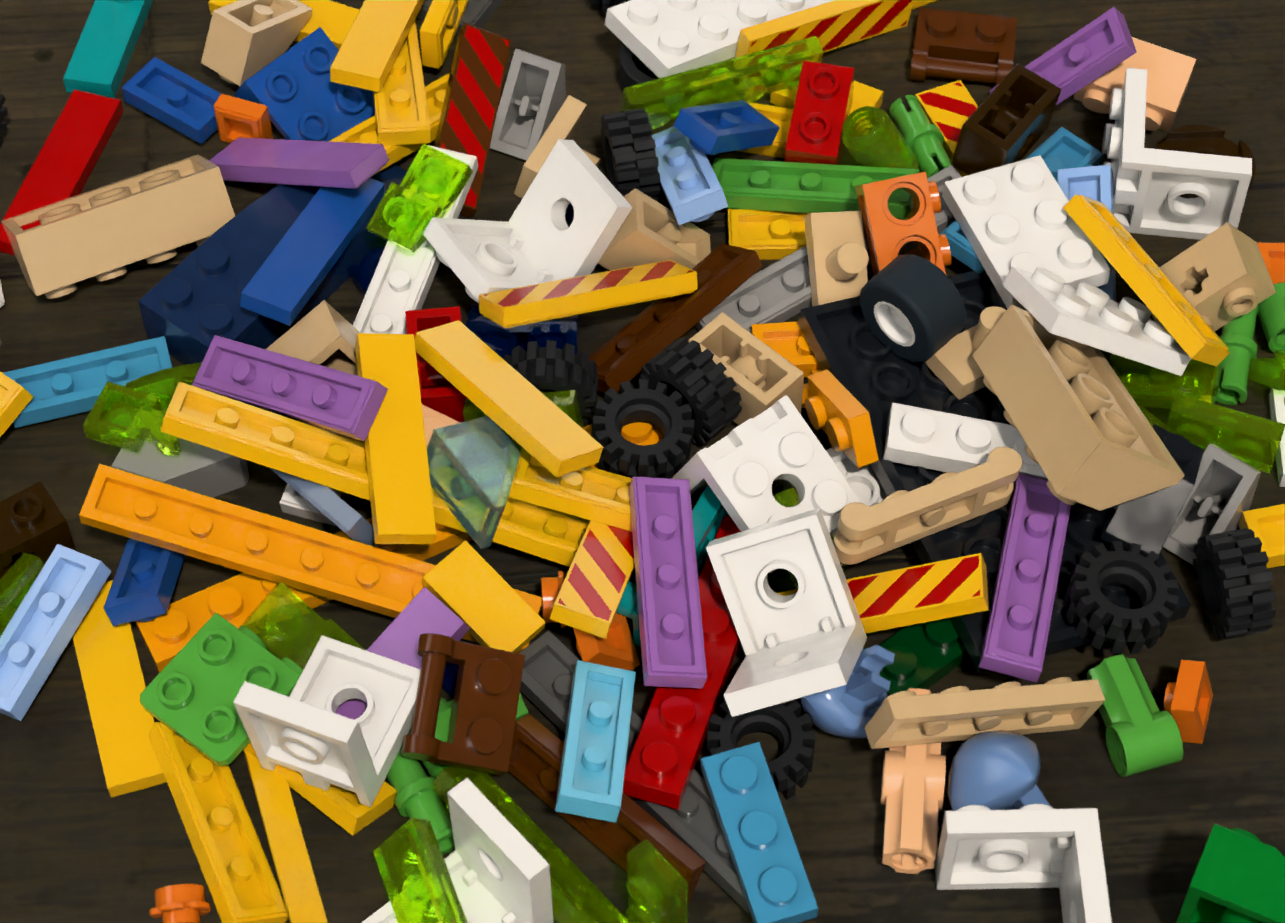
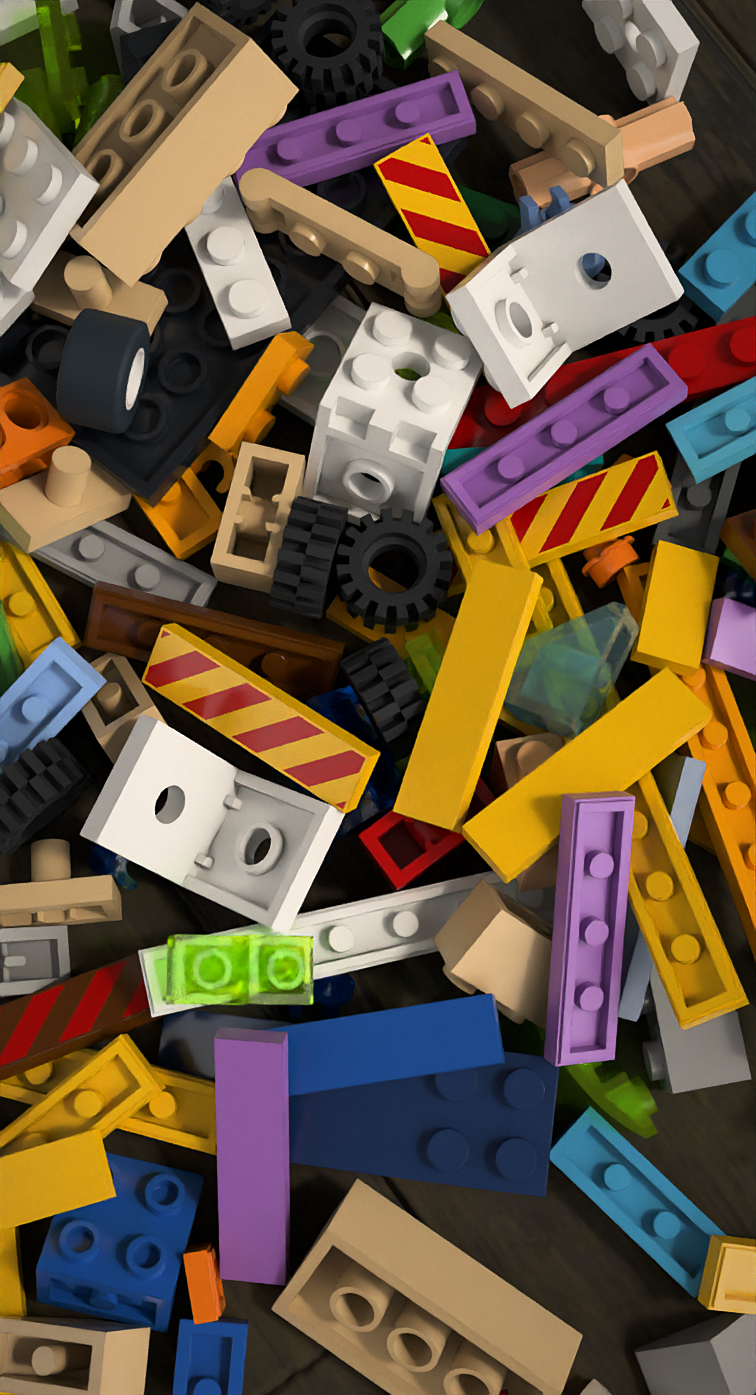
camera: 125 degrees left, 25 degrees up
clear neon green plate [83,381,181,456] -> none
medium blue piece [948,730,1050,811] -> none

